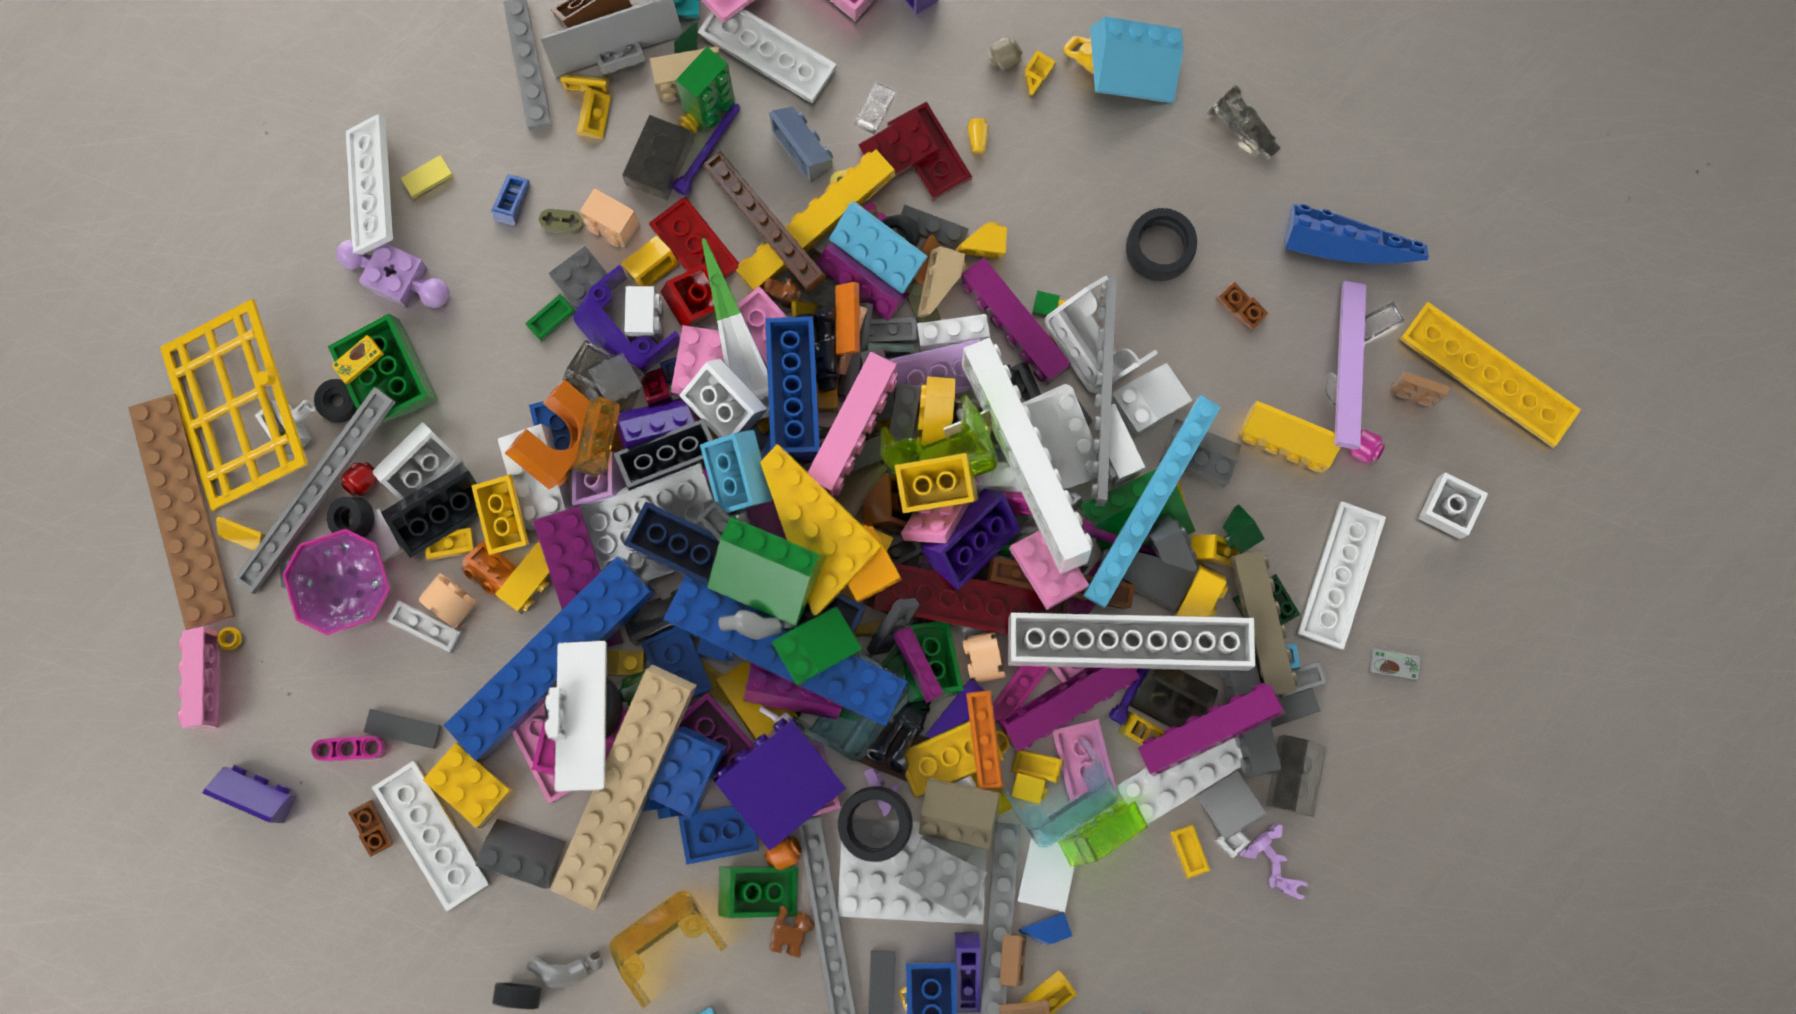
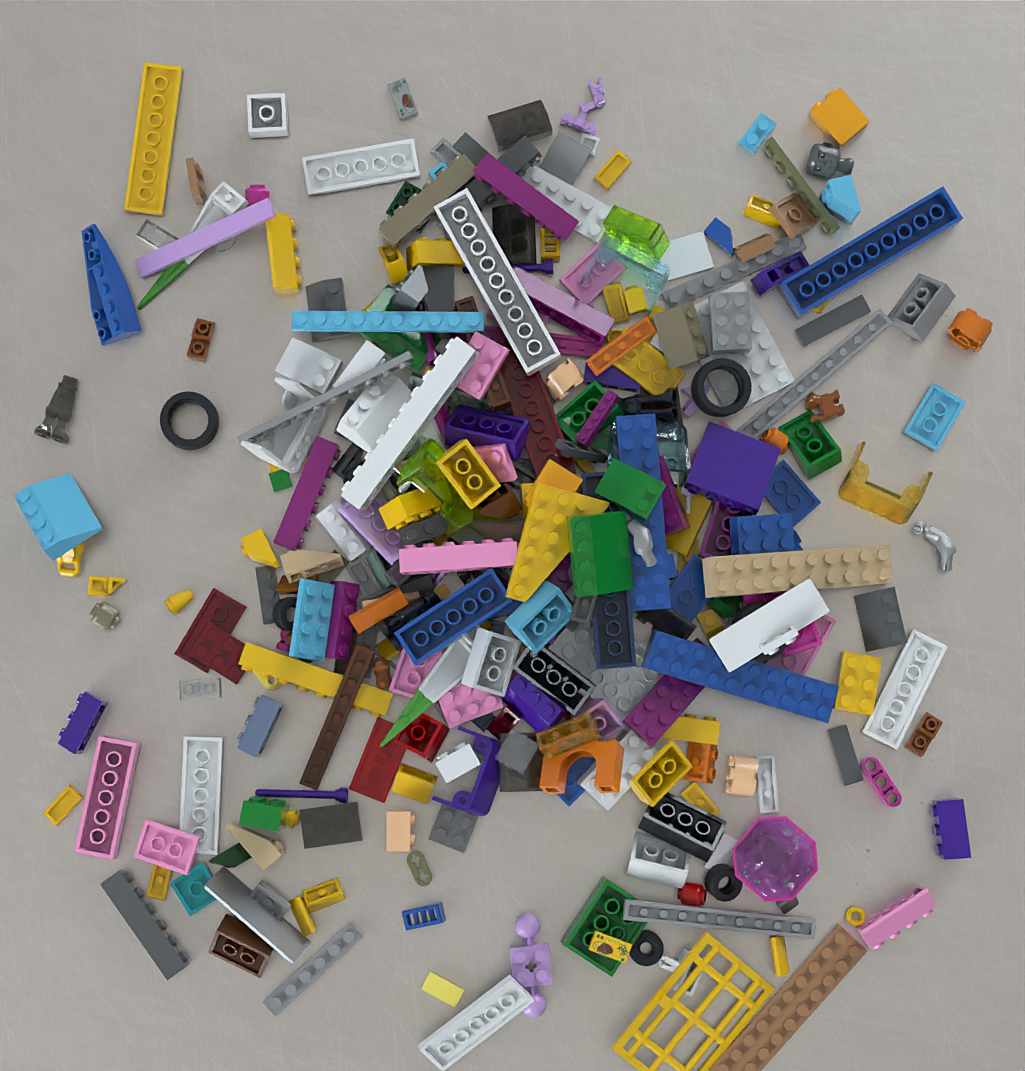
camera: 120 degrees left, 5 degrees up
black tyre [492,982,541,1009] -> none
green tile [525,294,575,342] -> none
dark green slope [1222,504,1265,554] -> none
none -> white plate [137,181,249,310]

